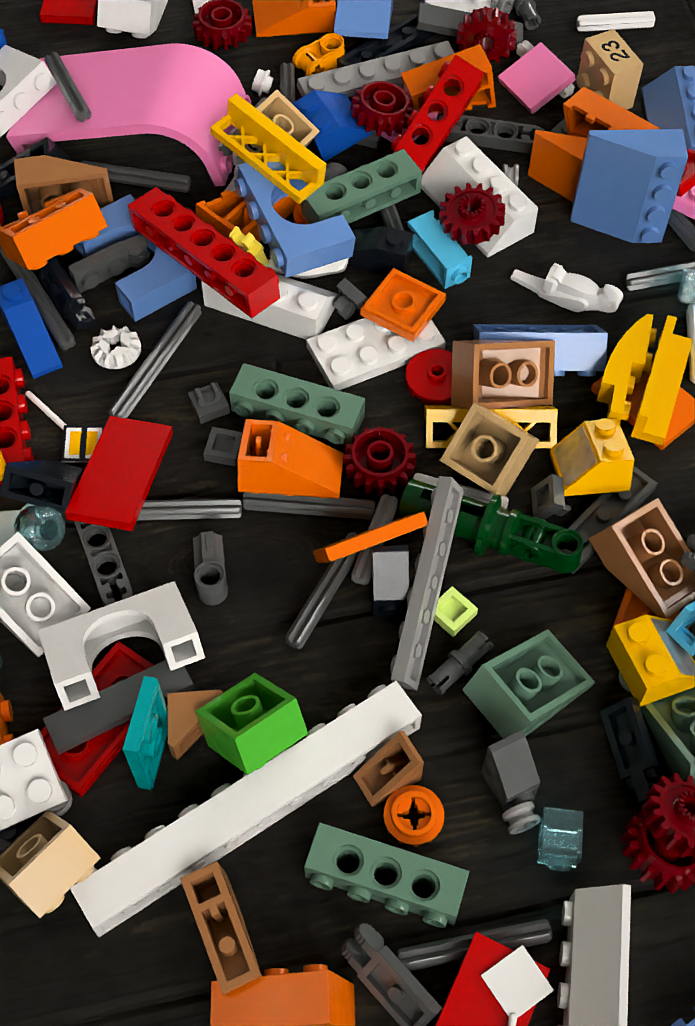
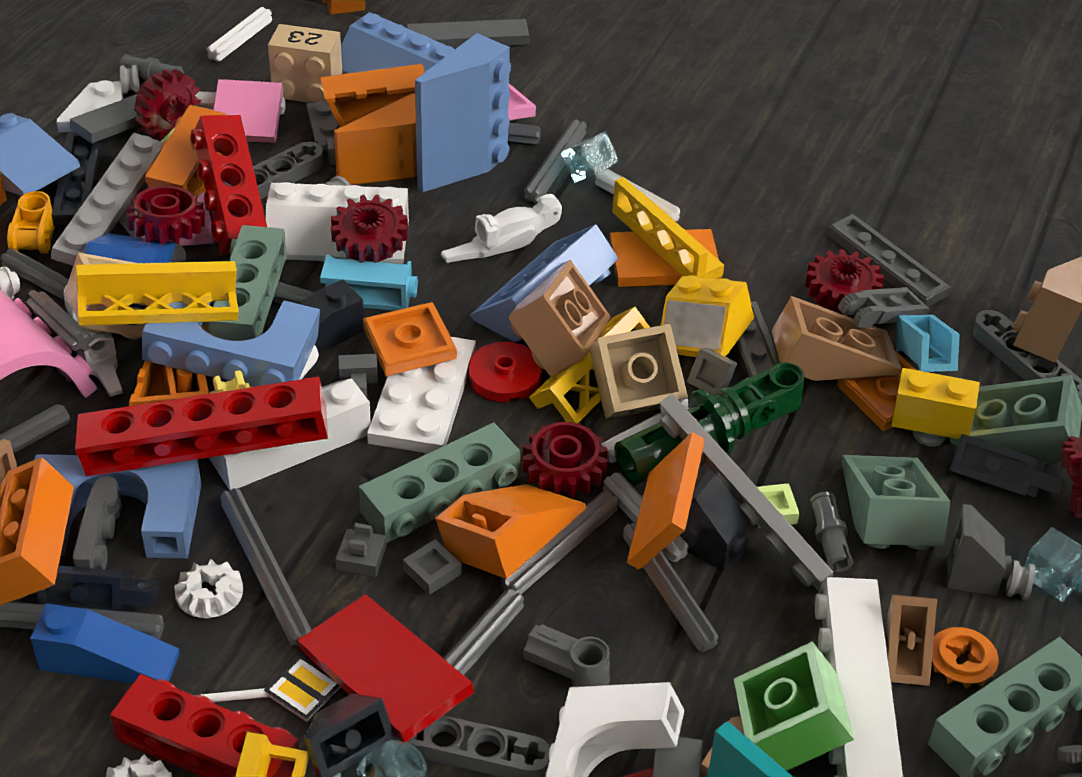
camera: 55 degrees left, 15 degrees down
yellow slope [597,314,657,423] -> none

